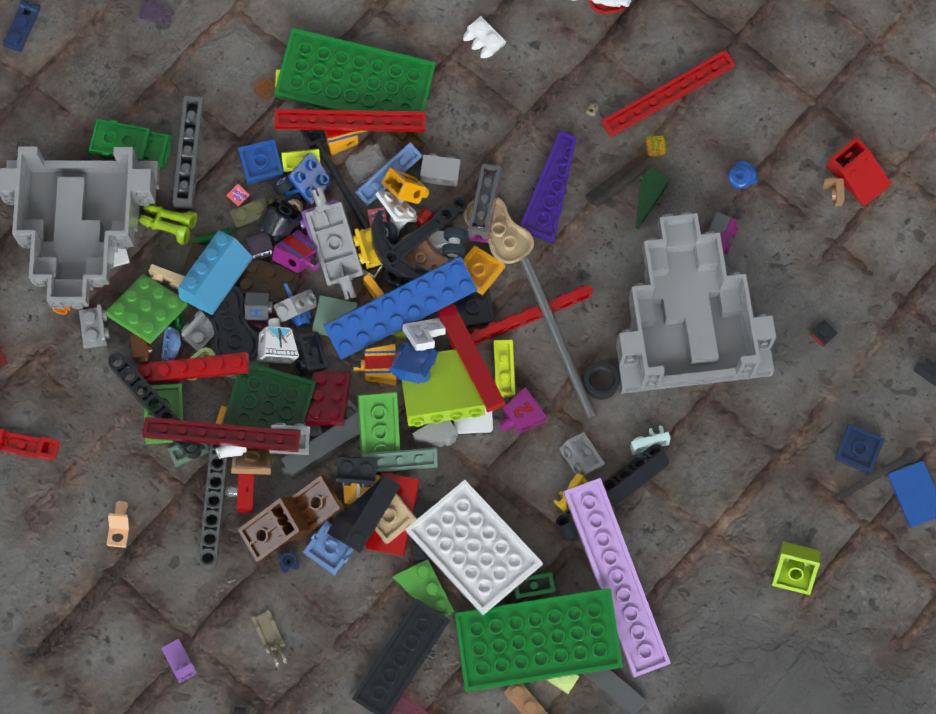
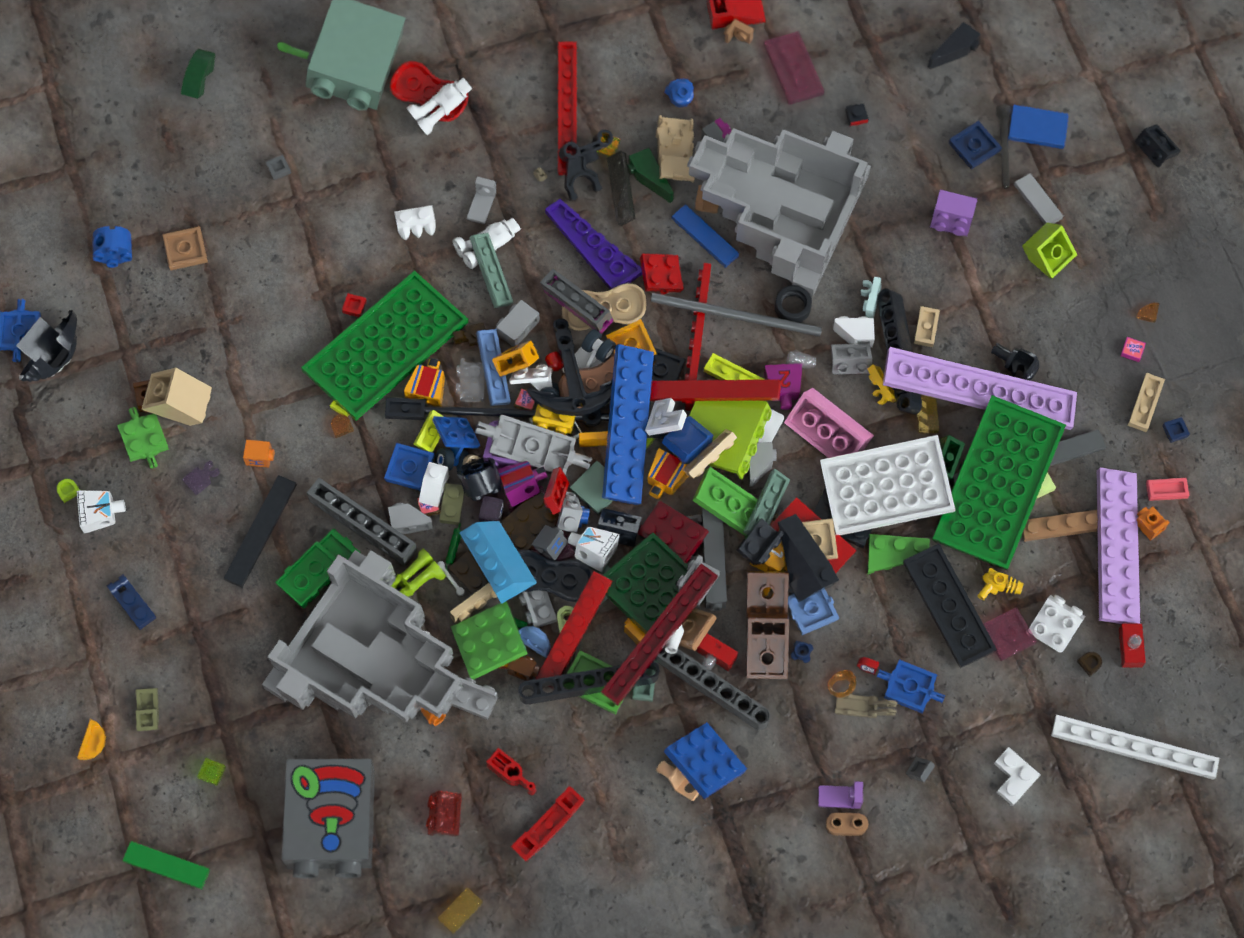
camera: 55 degrees left, 5 degrees down
red plate [275,109,426,132] -> none
none -> black tile [224,475,297,588]
none -> orange brick [243,440,275,468]
none -> red plate [342,293,367,318]
none -> light grey slope [388,503,433,534]
none -> white slope [418,462,449,511]
none -> white hinge [437,561,464,596]
none -> white piece [452,218,520,269]
none -> light grey bracket [467,176,496,224]
none -> sand green tile [469,232,513,308]
none -> red piece [486,748,536,796]
none -> red plate [544,467,569,515]
none -> black piece [559,129,613,201]
none -> red plate [640,254,684,294]
none -> tan piece [656,115,695,182]
none -> blue plate [664,723,747,799]
none -> blue tile [672,204,739,268]
none -> tan plate [683,429,737,479]
none -> clear pink tile [764,31,825,105]
none -> bright pink slope [784,388,874,458]
none -> clear cone [786,350,816,368]
none -> medium nougat plate [826,813,868,836]
none -> clear orange piece [827,670,856,698]
none -> white slope [833,316,875,348]
none -> red tile [857,657,879,675]
none -> blue plate [877,660,945,713]
none -> tan plate [914,306,940,347]
none -> clear yellow tile [917,395,939,433]
none -> medium lavender brick [930,190,977,236]
none -> yellow piece [977,568,1024,600]
none -> black piece [991,343,1039,381]
none -> light grey tile [1014,174,1063,225]
none -> tile [1121,337,1146,362]
none -> clear orange tile [1136,303,1159,323]

